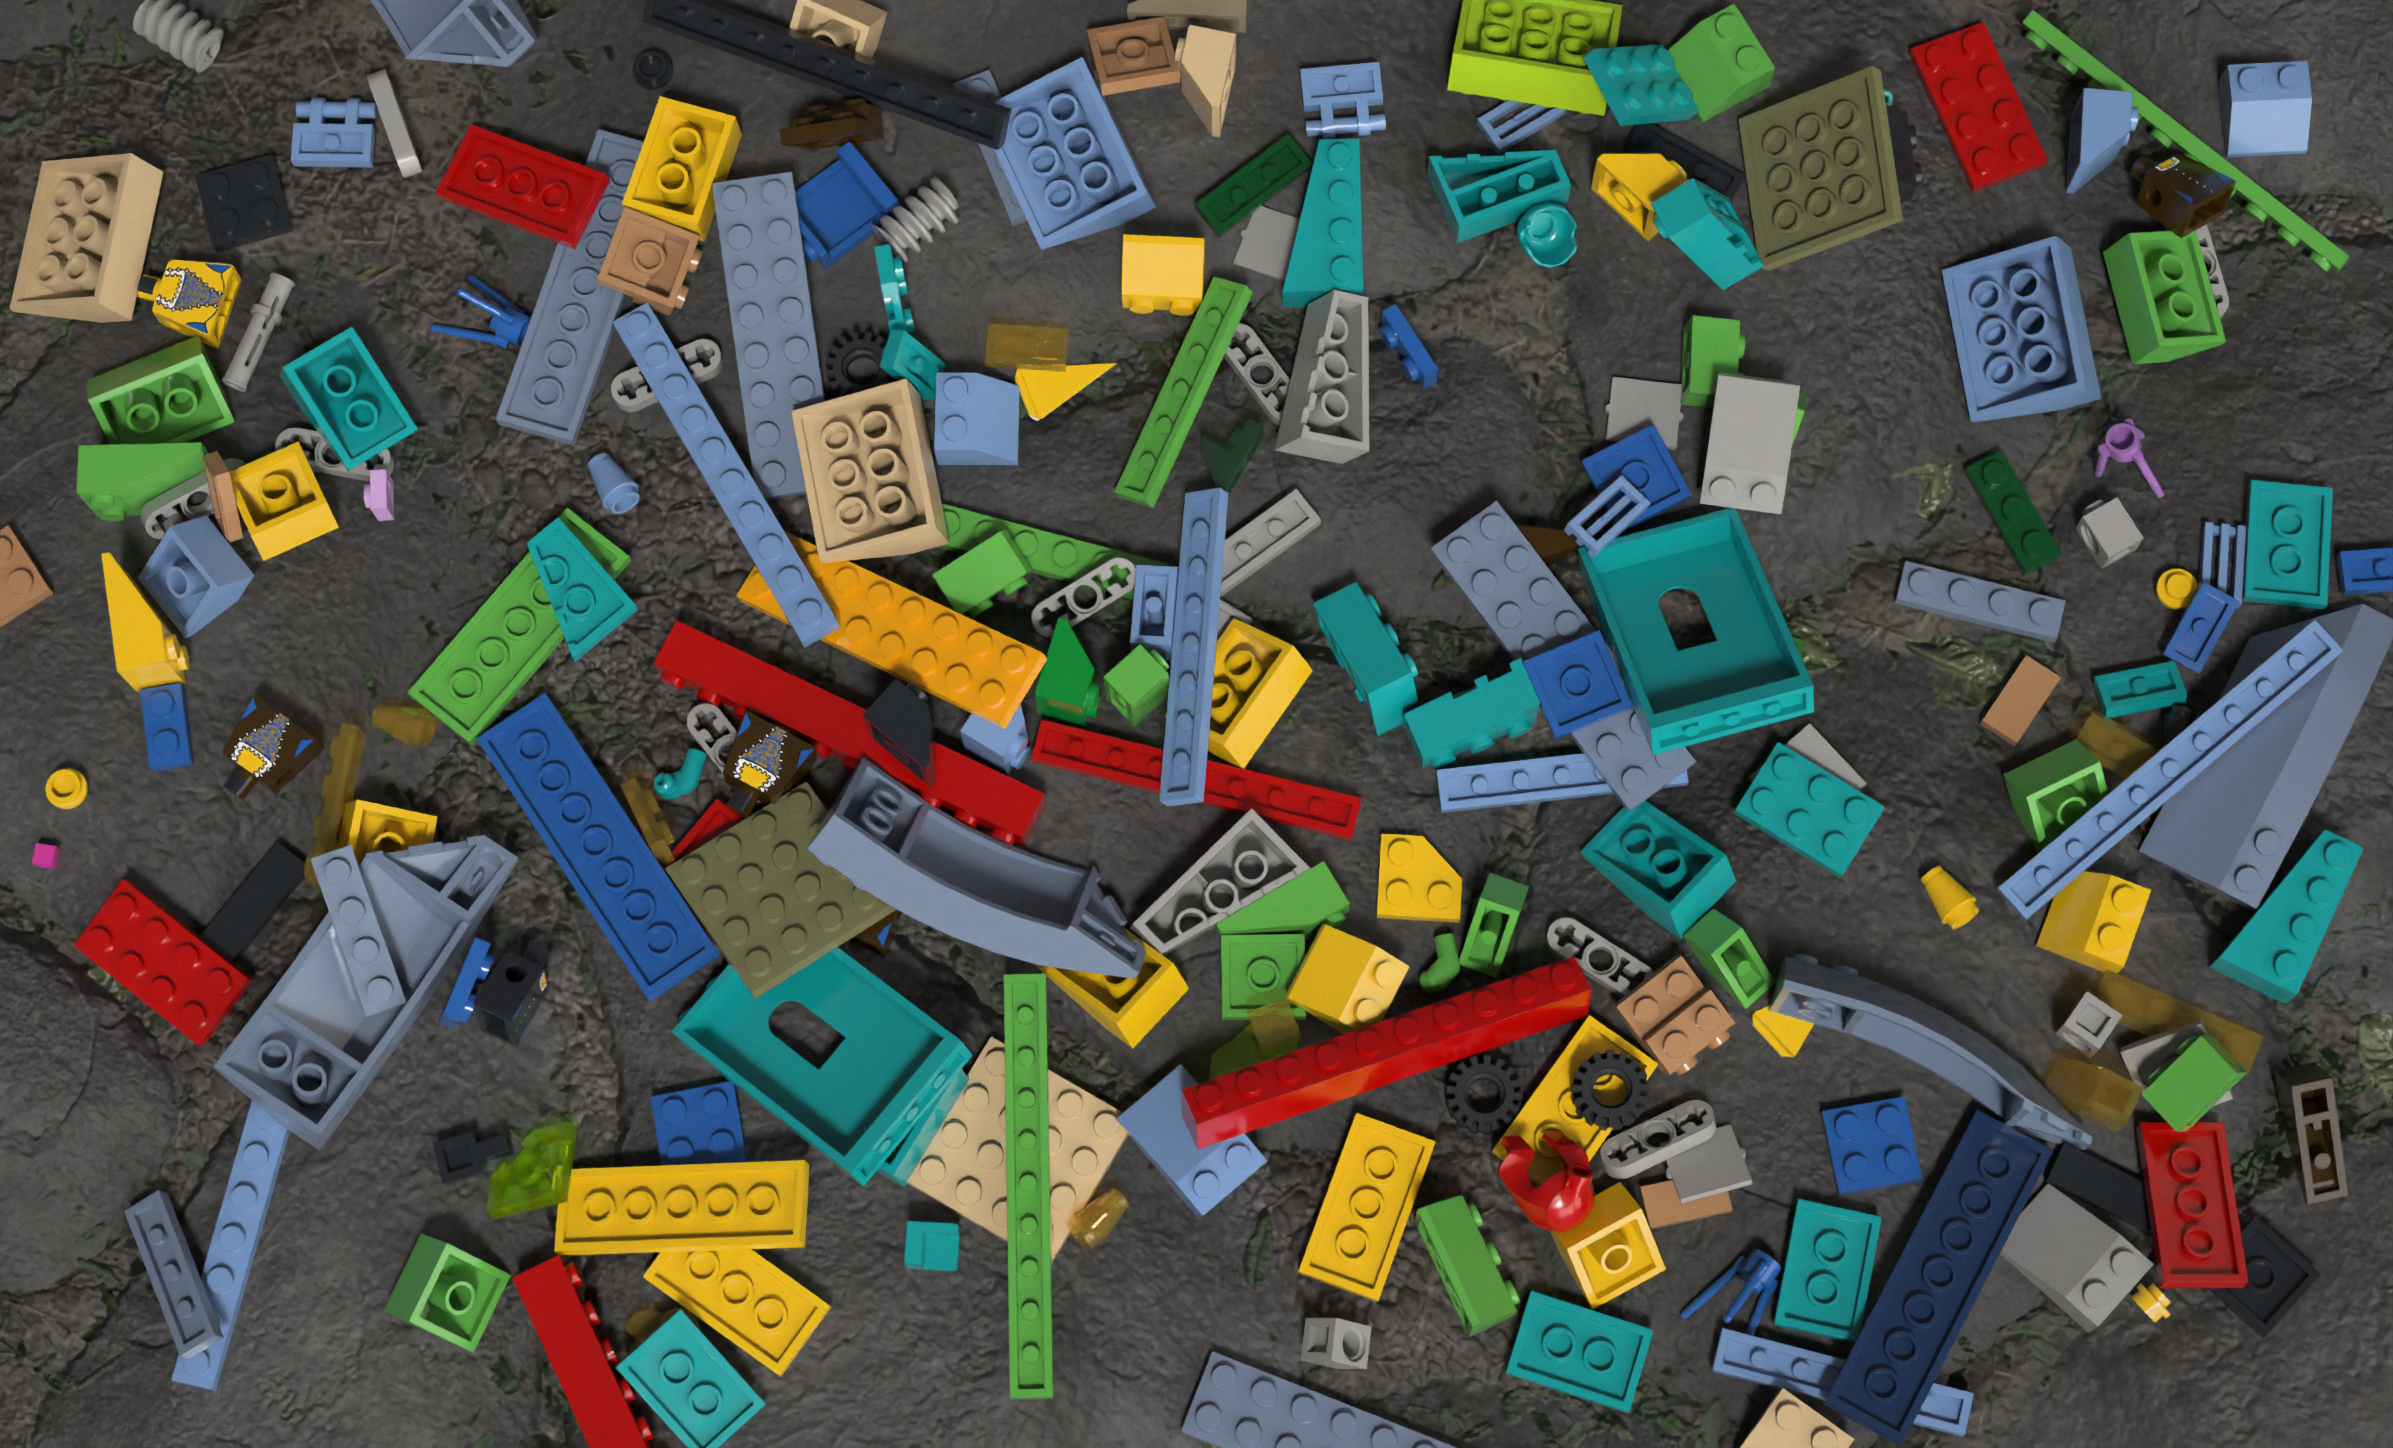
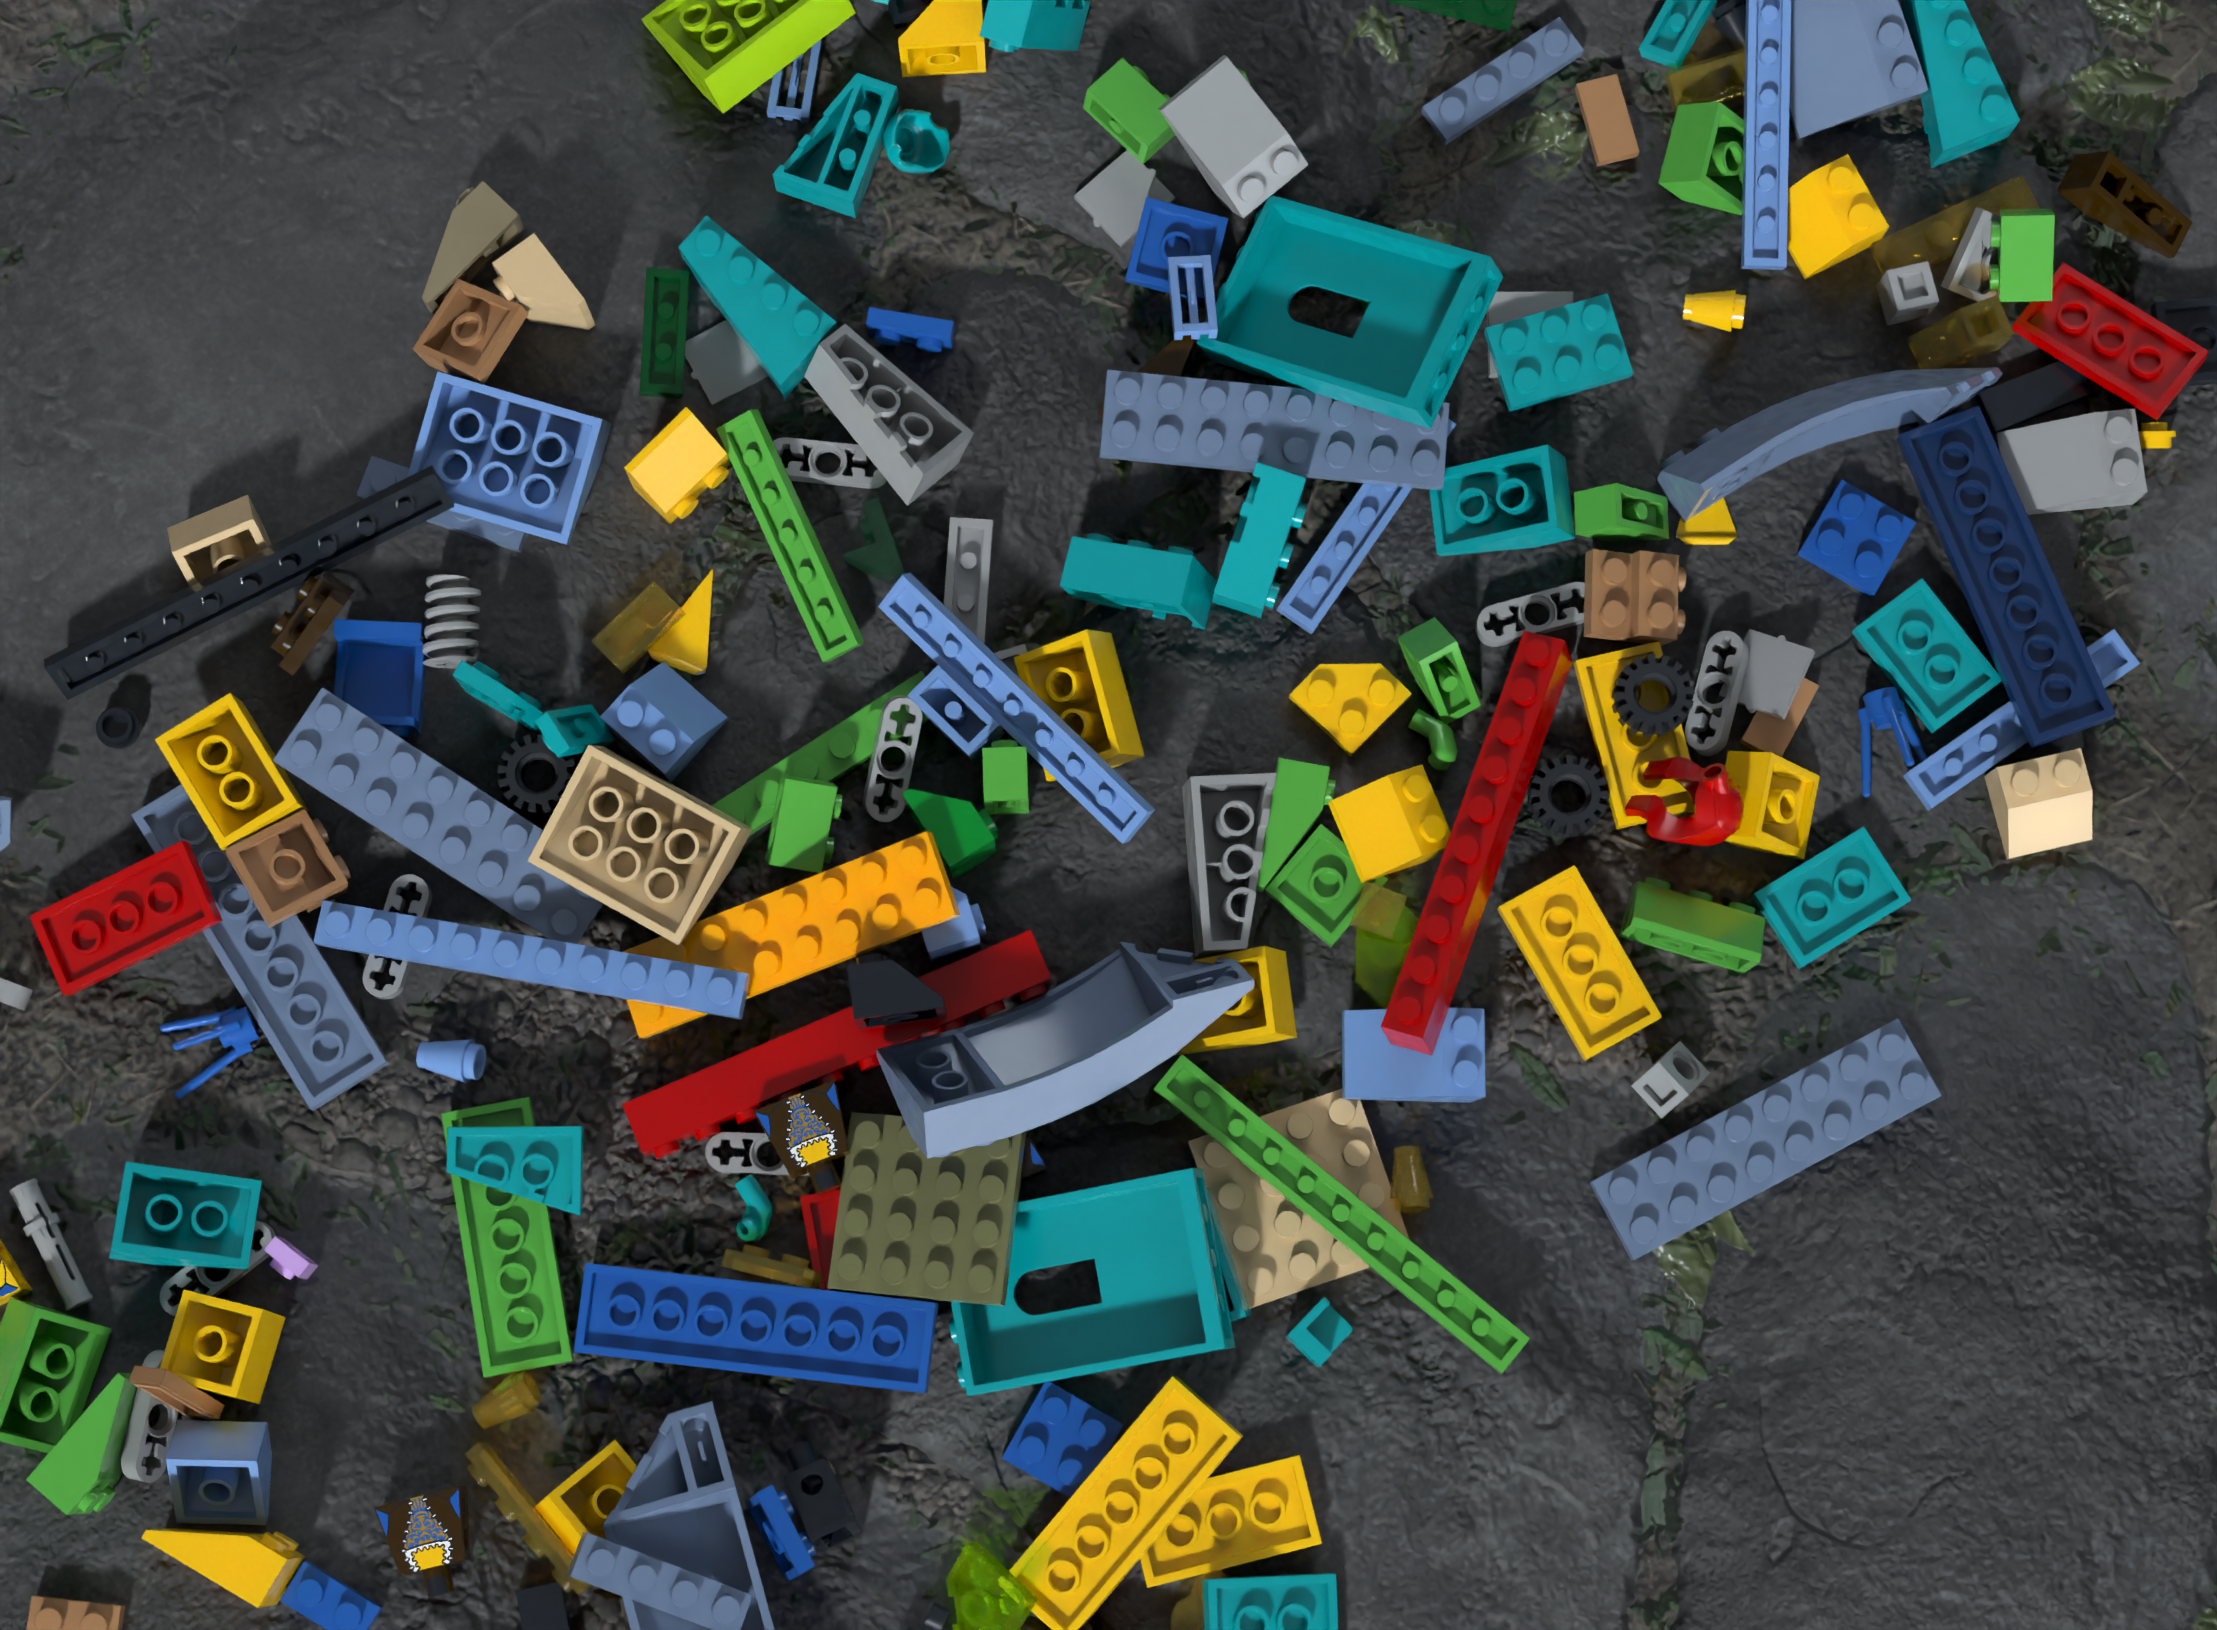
camera: 55 degrees left, 5 degrees up
red plate [1031,720,1362,841] -> none
medium blue plate [1300,62,1386,139] -> none
blue plate [1523,630,1633,740] -> none

